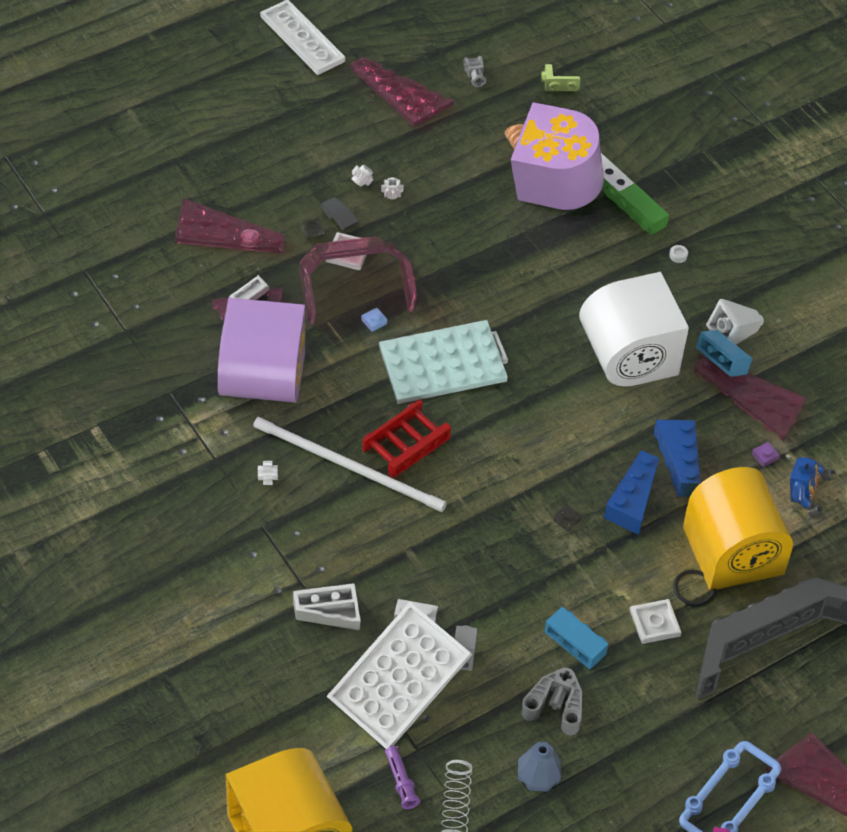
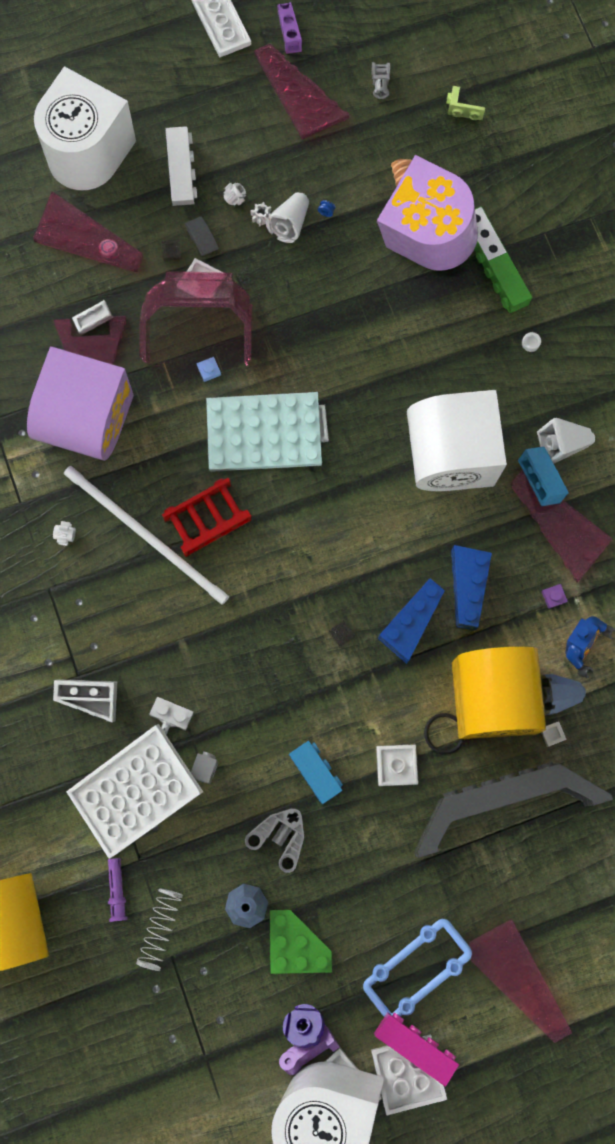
camera: 10 degrees right, 25 degrees up
none -> white brick [34,66,136,190]
none -> white wedge [165,127,197,206]
none -> white cone [266,192,309,243]
none -> bright green plate [270,910,332,974]
none -> medium lavender leg [277,2,302,54]
none -> blue bush [318,200,336,217]
none -> sand blue cone [541,674,586,715]
none -> white plate [541,721,567,747]

